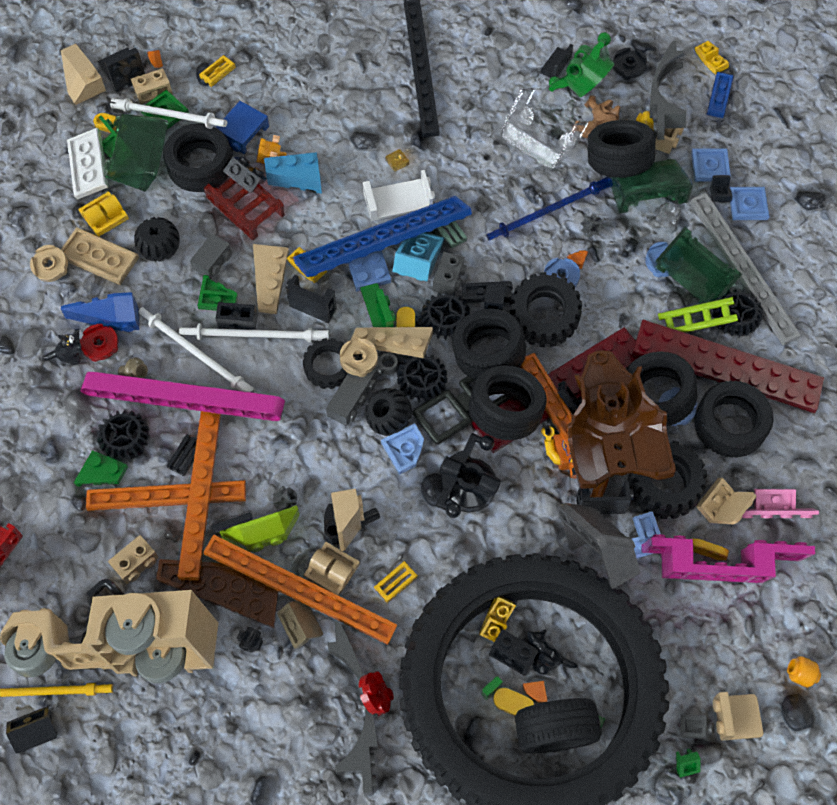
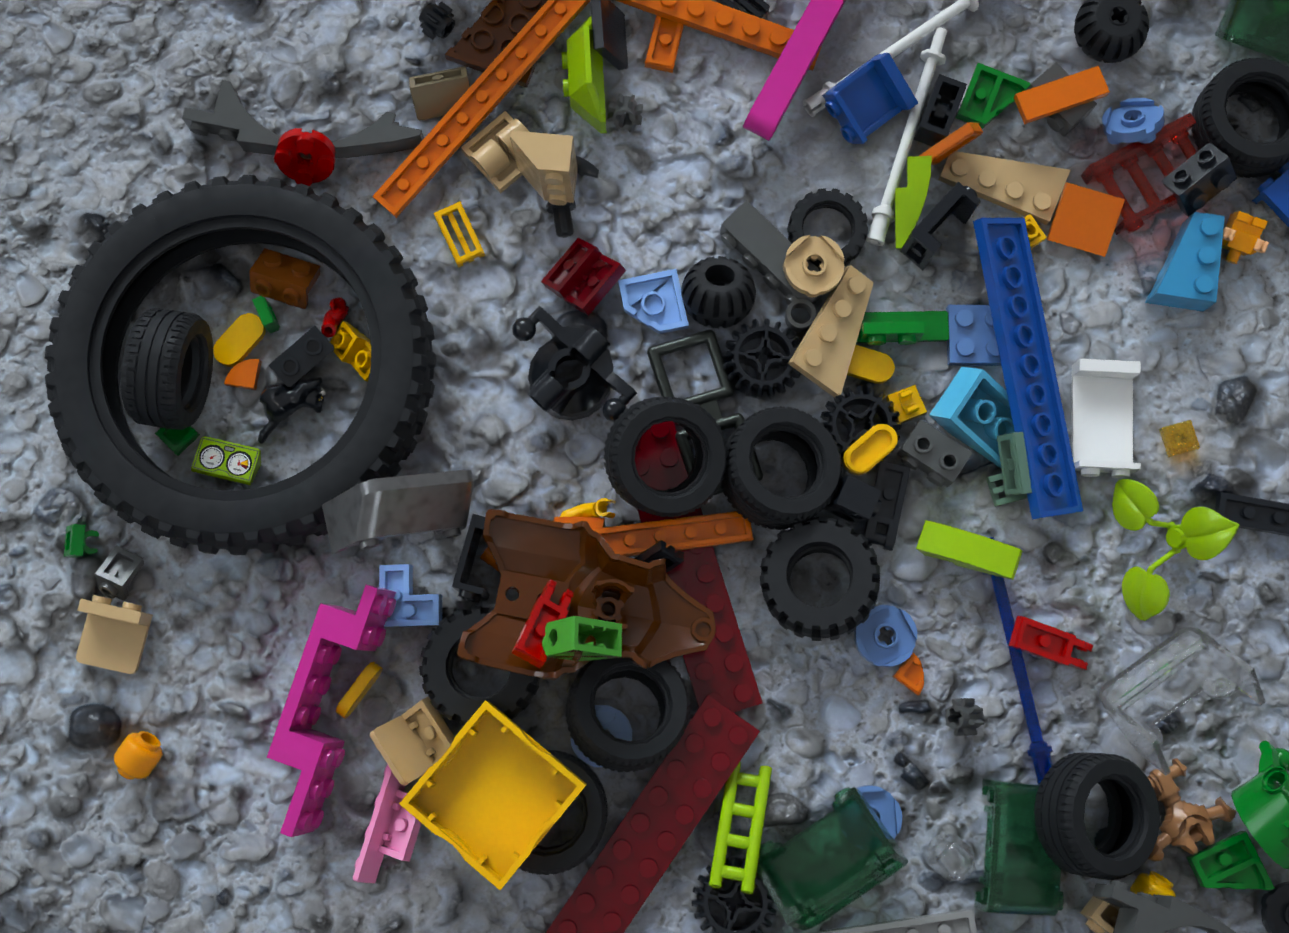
camera: 105 degrees right, 15 degrees up
none -> slope [191,436,261,485]
none -> dark orange bracket [249,248,320,309]
none -> red arm [321,297,349,337]
none -> yellow tile [399,700,587,890]
none -> red hinge [512,579,574,668]
none -> dark red slope [541,237,626,316]
none -> bright green torso [542,616,622,661]
none -> blue panel [822,53,918,144]
none -> yellow tile [842,424,898,475]
none -> yellow tile [886,385,927,424]
none -> lime slope [895,156,932,249]
none -> lime slope [916,520,1023,580]
none -> orange tile [919,122,983,165]
none -> sand green tile [997,432,1032,496]
none -> red hinge [1009,616,1093,670]
none -> orange tile [1014,65,1110,124]
none -> orange tile [1046,182,1125,257]
none -> medium blue plate [1102,98,1165,144]
none -> lime plant [1112,479,1239,621]
none -> green wing [1186,831,1275,890]

